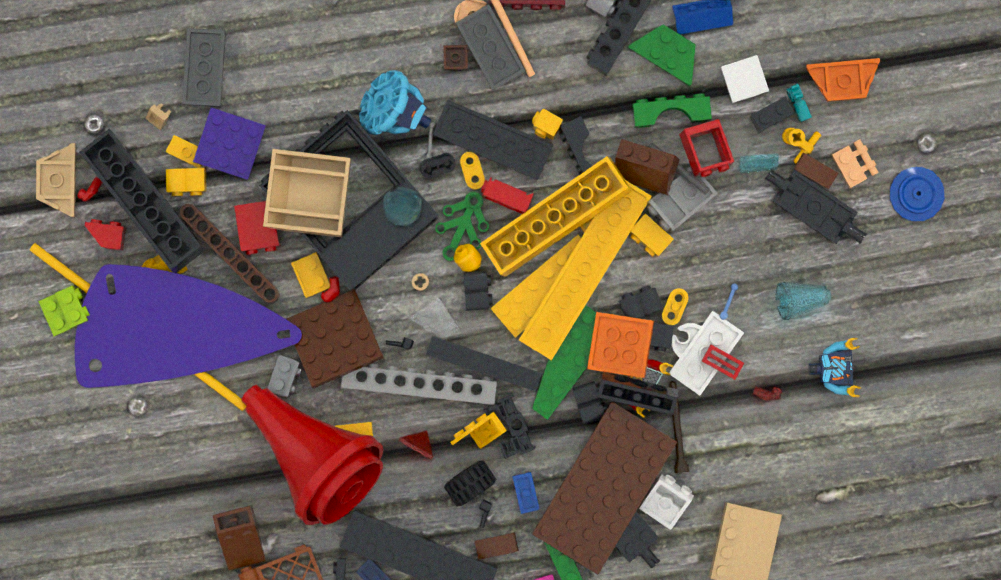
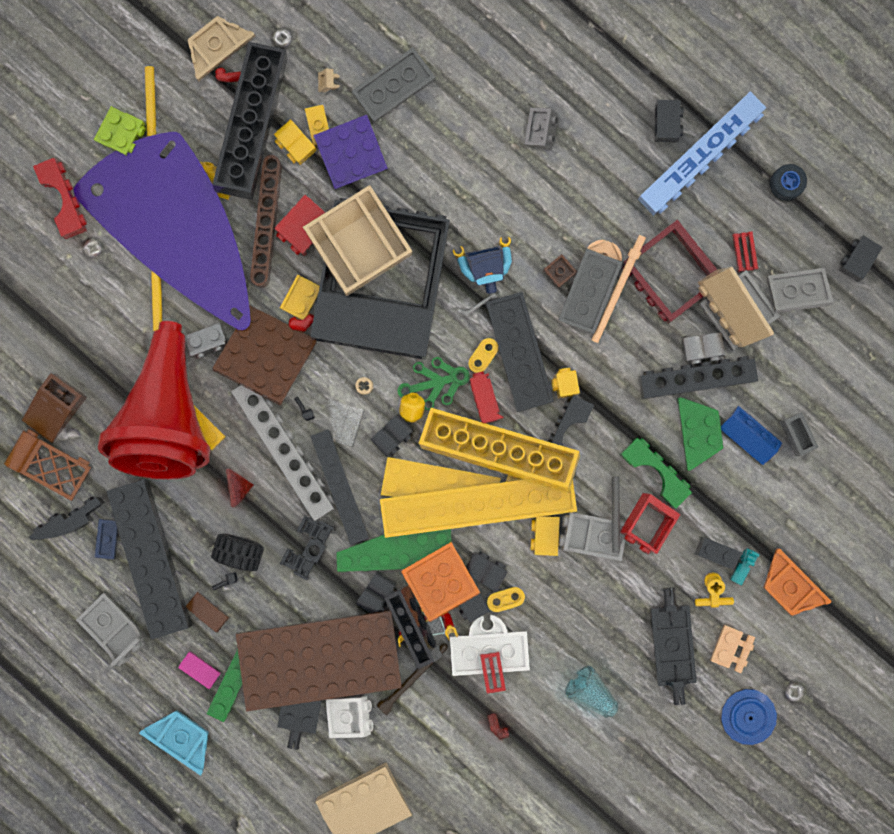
camera: 50 degrees right, 0 degrees up
red slope [85,219,126,251] -> none
medium azure plate [359,70,410,135] -> none
clear light blue cylinder [383,187,422,226] -> none
black beam [420,153,456,178] -> none
yellow bracket [450,412,507,449] -> none
blue plate [512,472,540,514] -> none
reddish brown slope [615,139,680,195] -> none
medium blue hinge [719,283,738,320] -> none
white tile [720,55,769,104] -> none
clear light blue slope [738,153,779,173] -> none
reddish brown slope [793,152,838,189] -> none
torso [808,338,861,398] -> none
none -> red arch [33,158,87,239]

